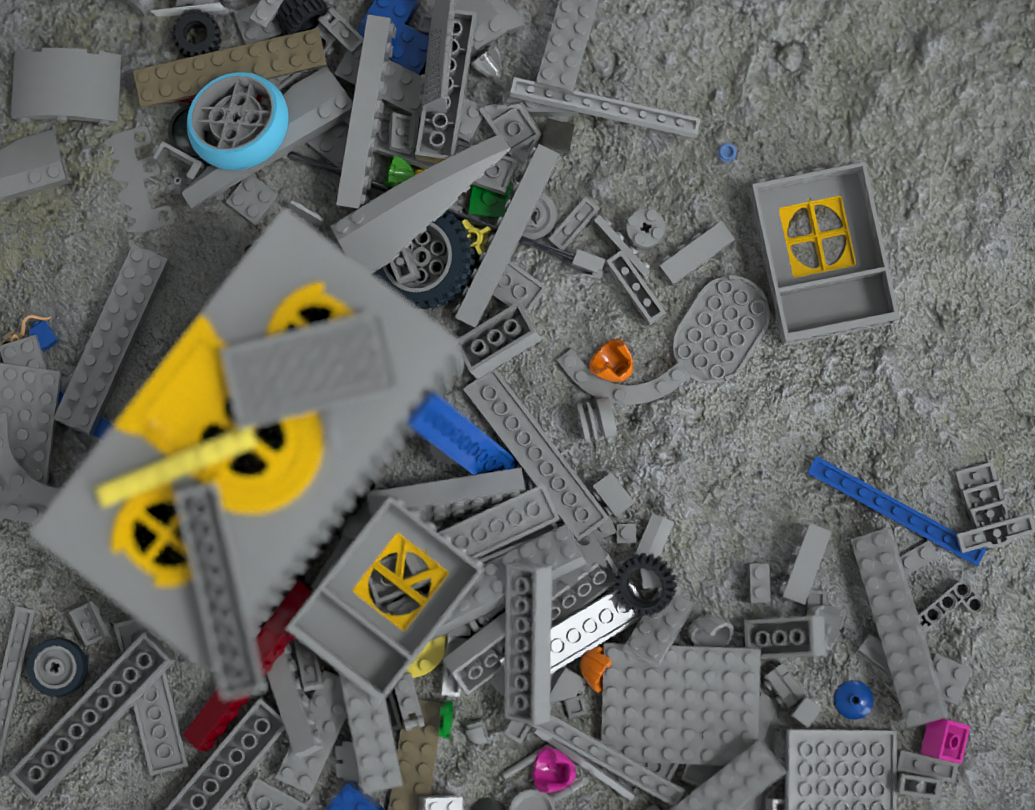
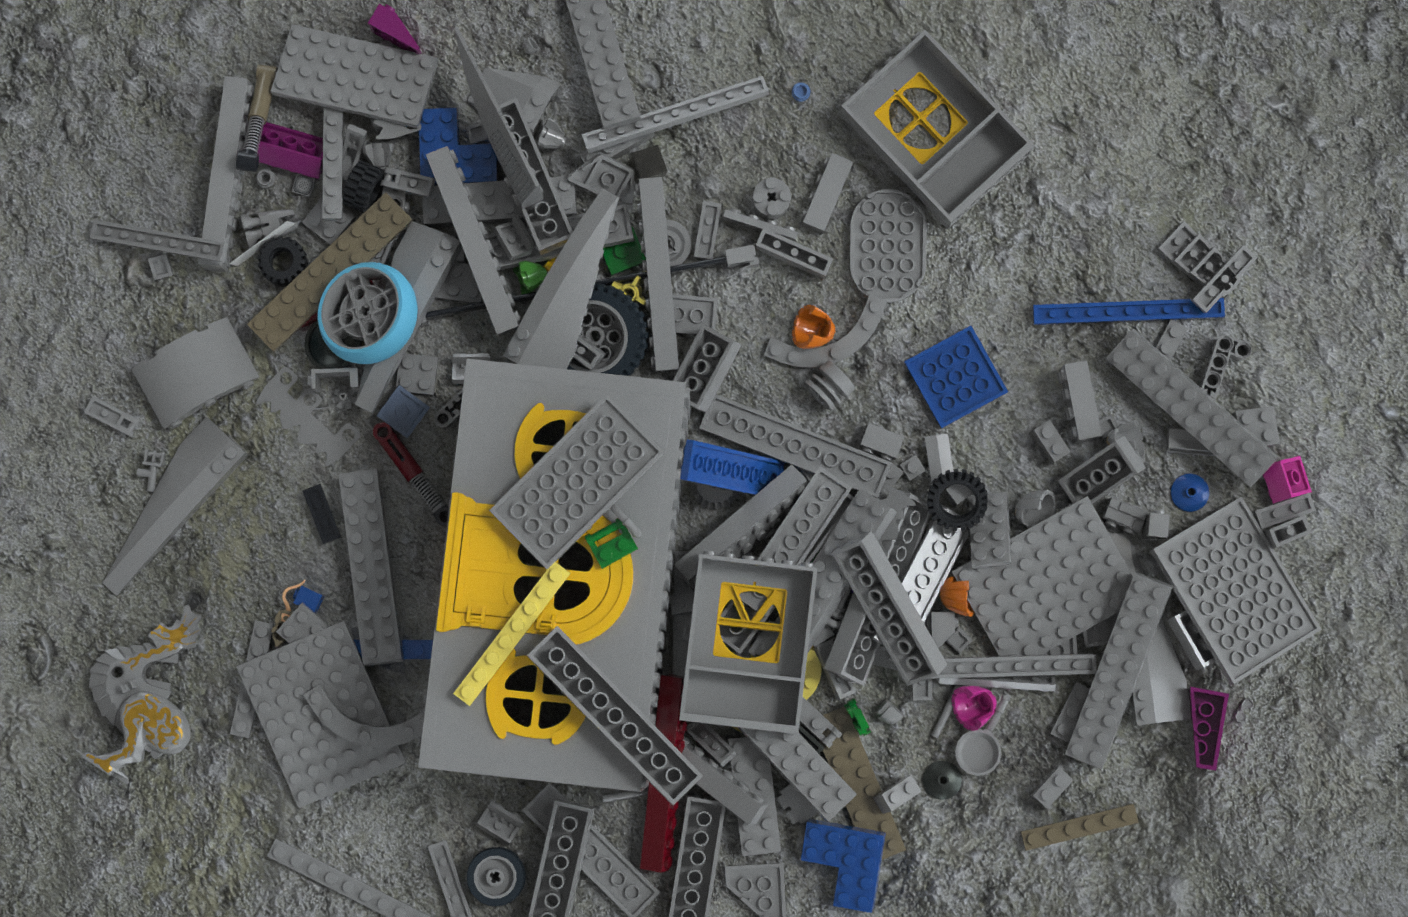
camera: 35 degrees left, 0 degrees up
none -> black plate [303,484,342,544]
none -> piece [373,422,449,527]
none -> sand blue plate [376,384,430,438]
none -> green plate [584,518,638,569]
none -> blue plate [904,326,1008,429]

